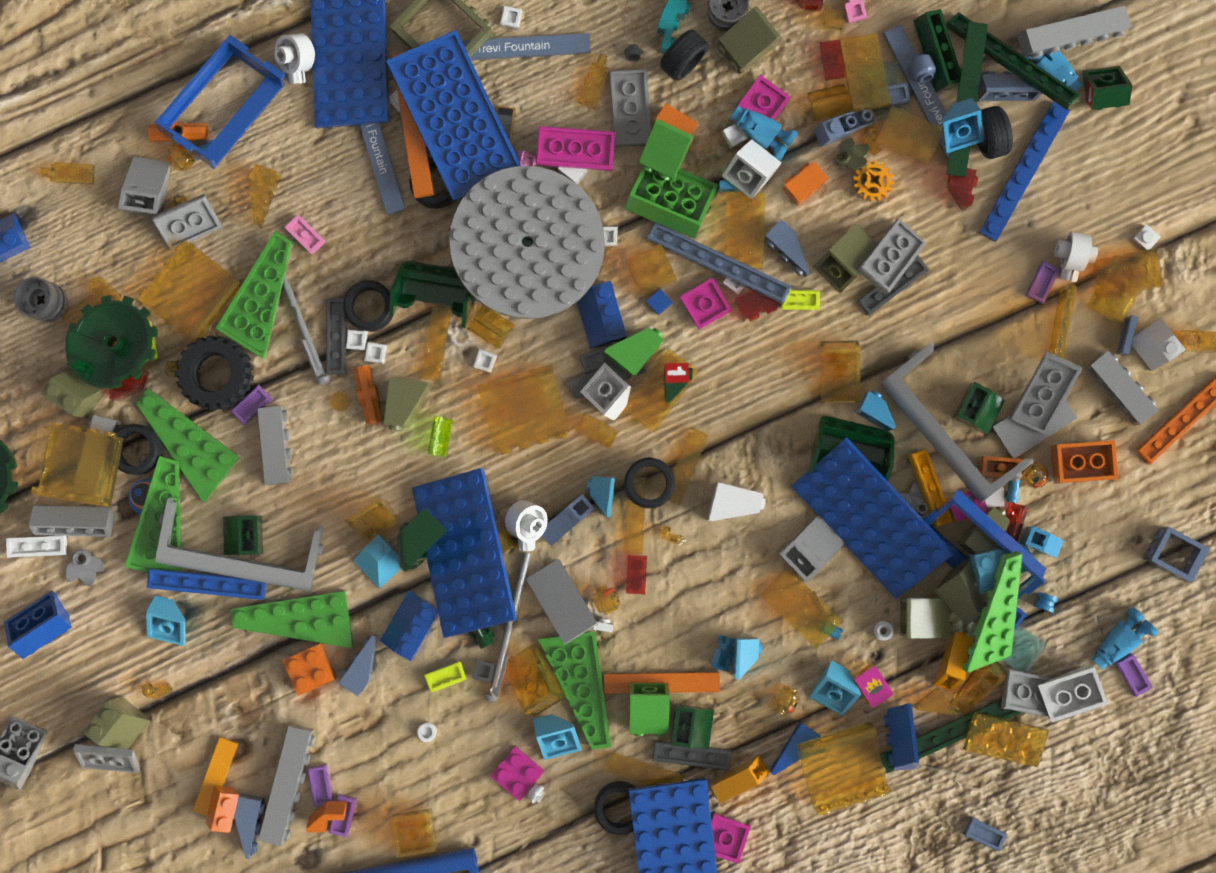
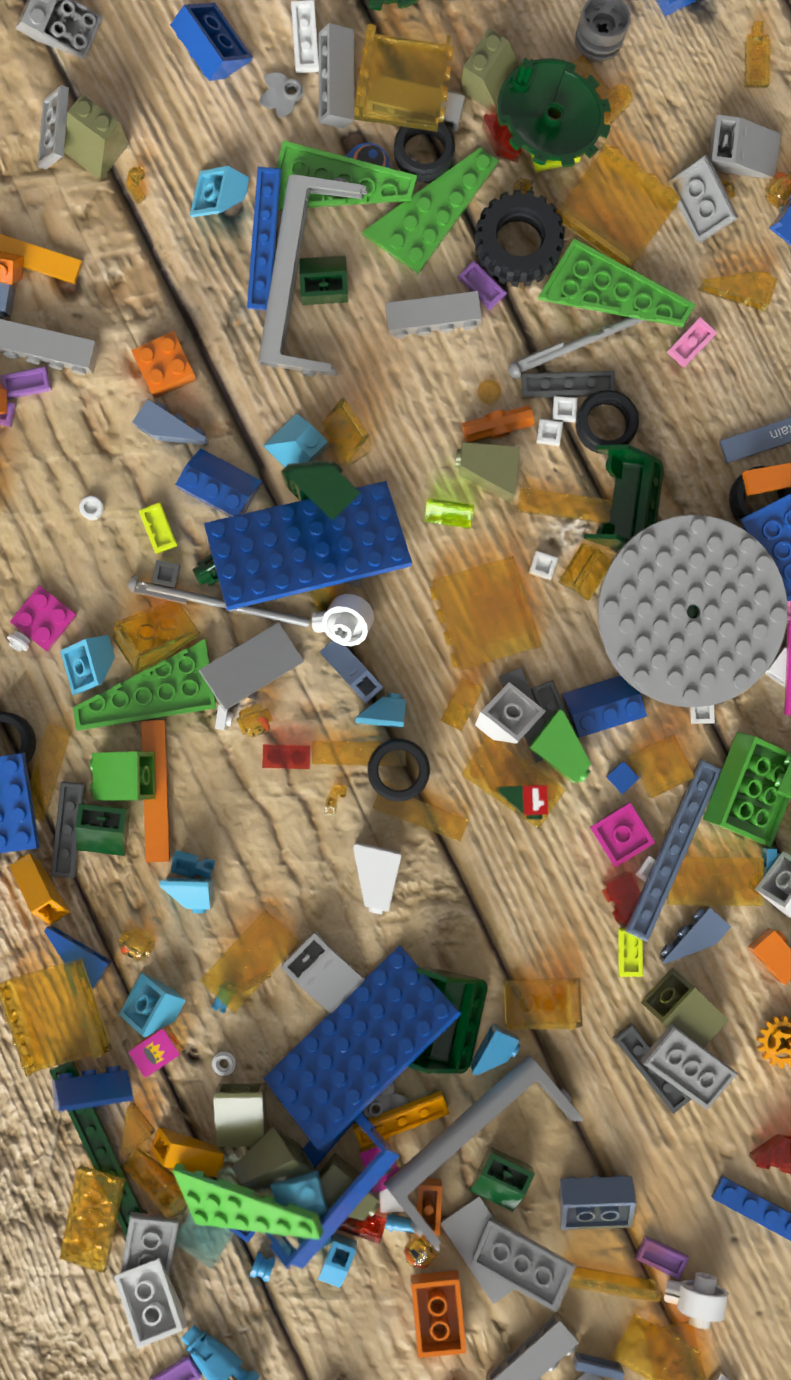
camera: 80 degrees right, 0 degrees up
bright green wing [230,591,354,648] -> none
none -> sand blue slope [559,1175,636,1230]

